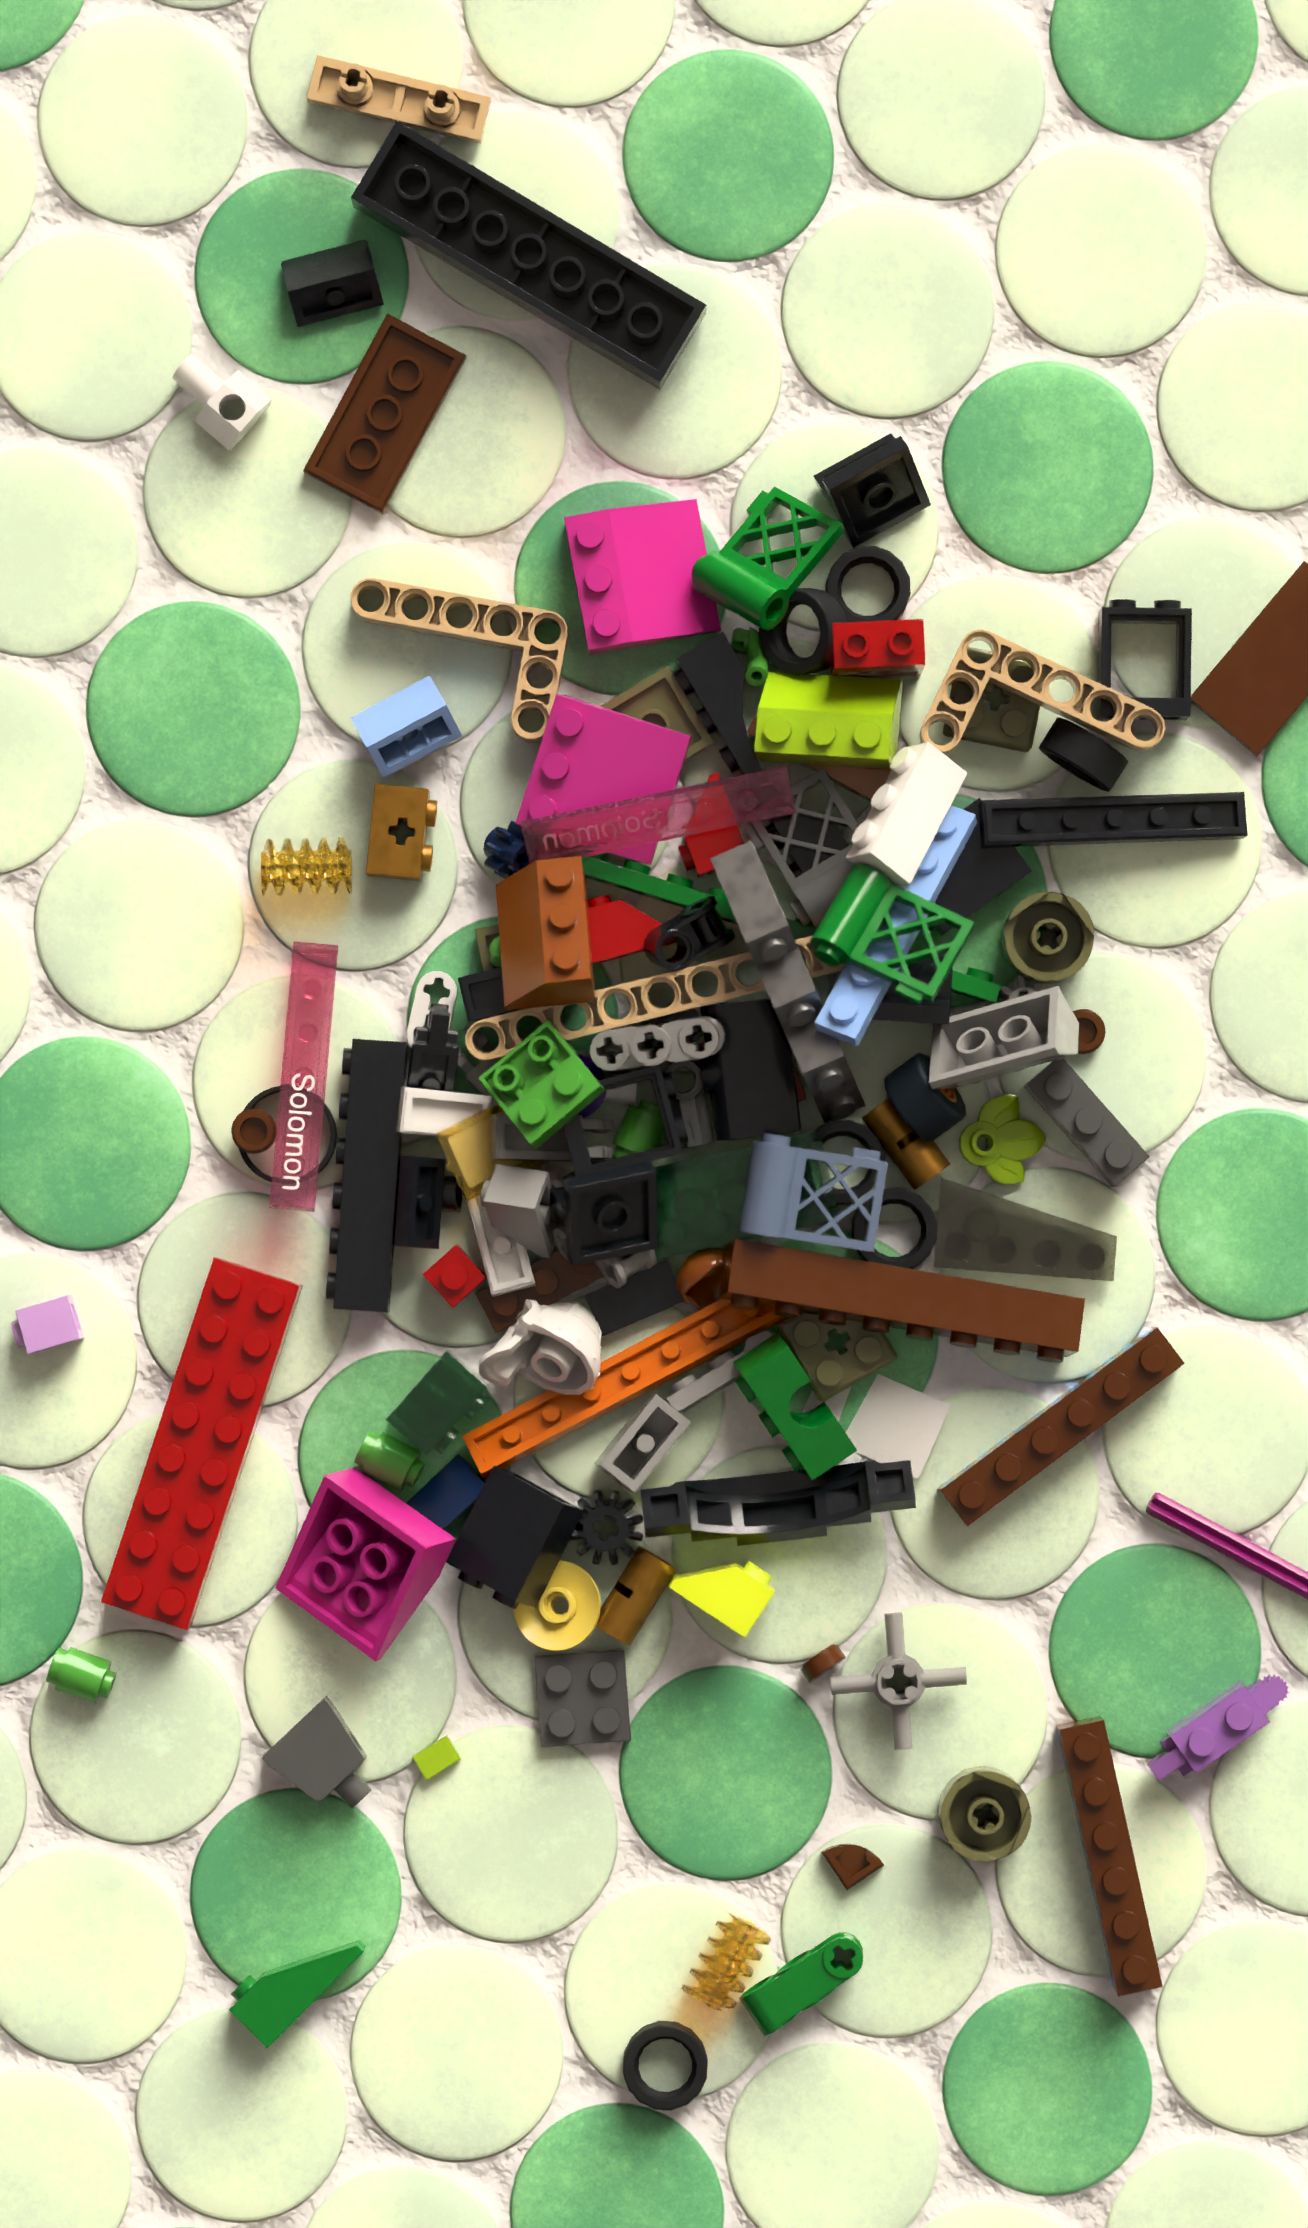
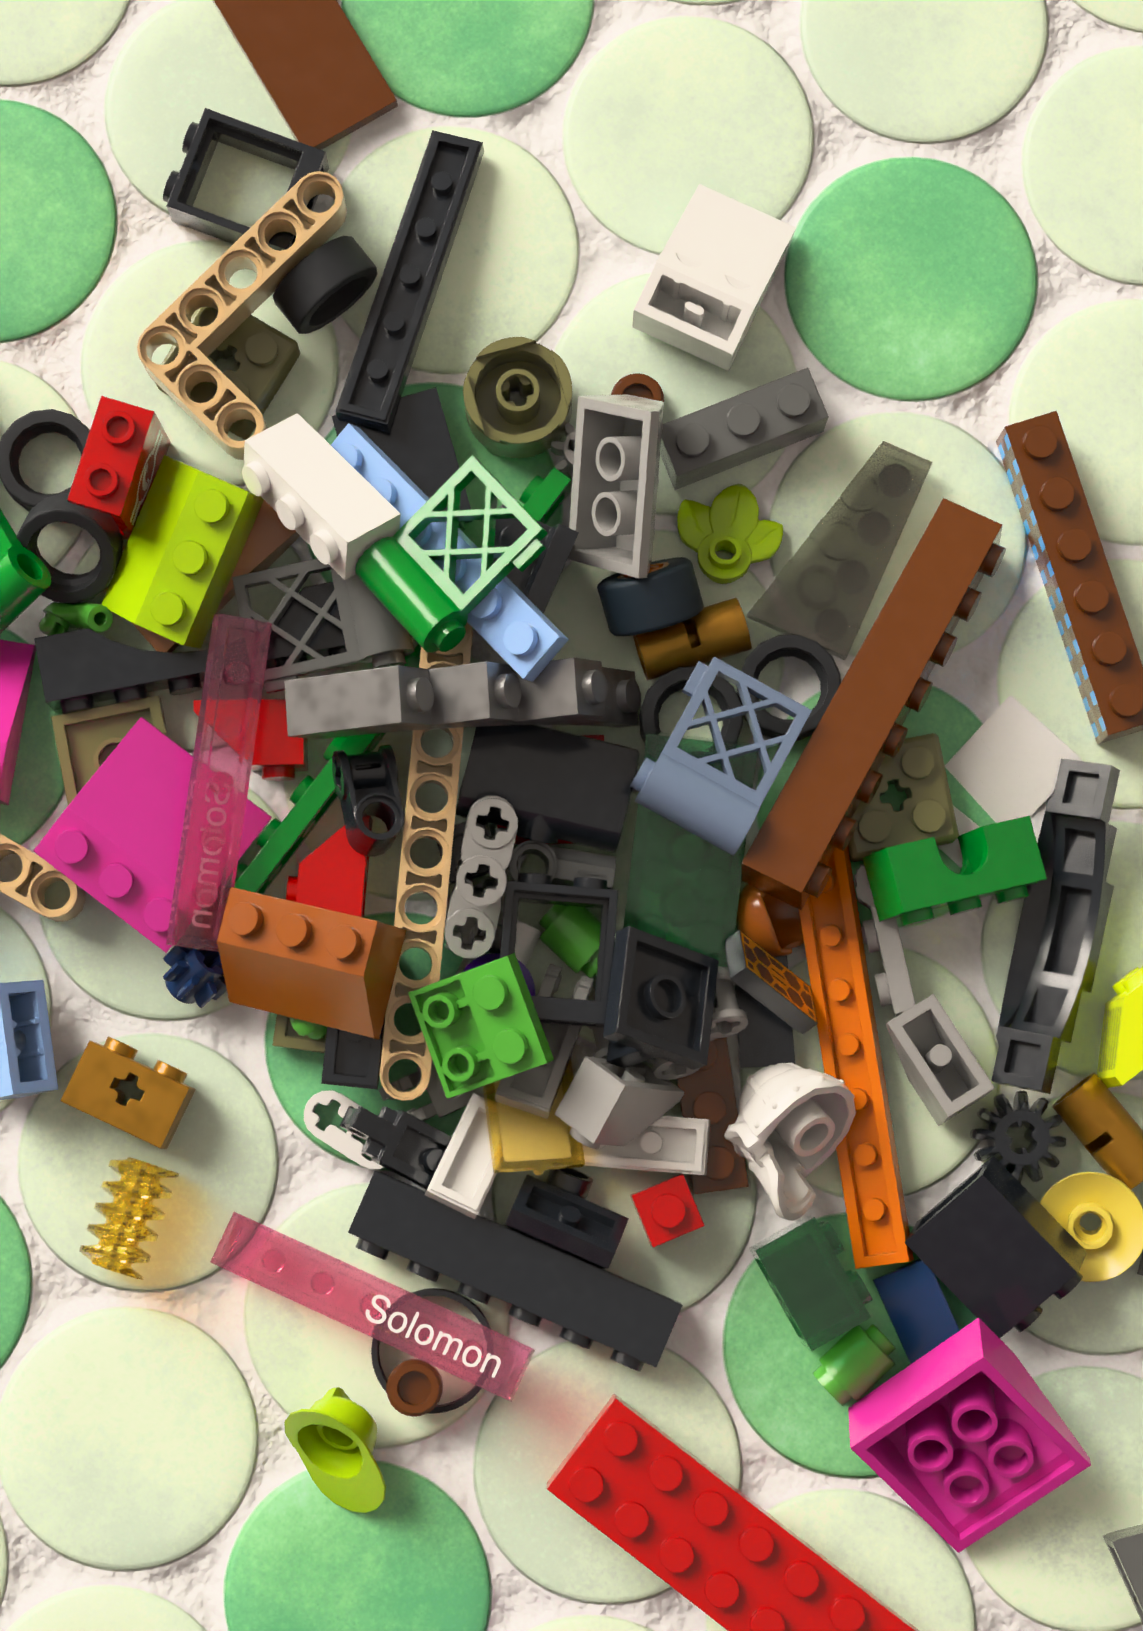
camera: 75 degrees left, 5 degrees down
none -> lime piece [284,1387,386,1513]
none -> white slope [632,184,796,371]
none -> black tile [725,930,818,1034]

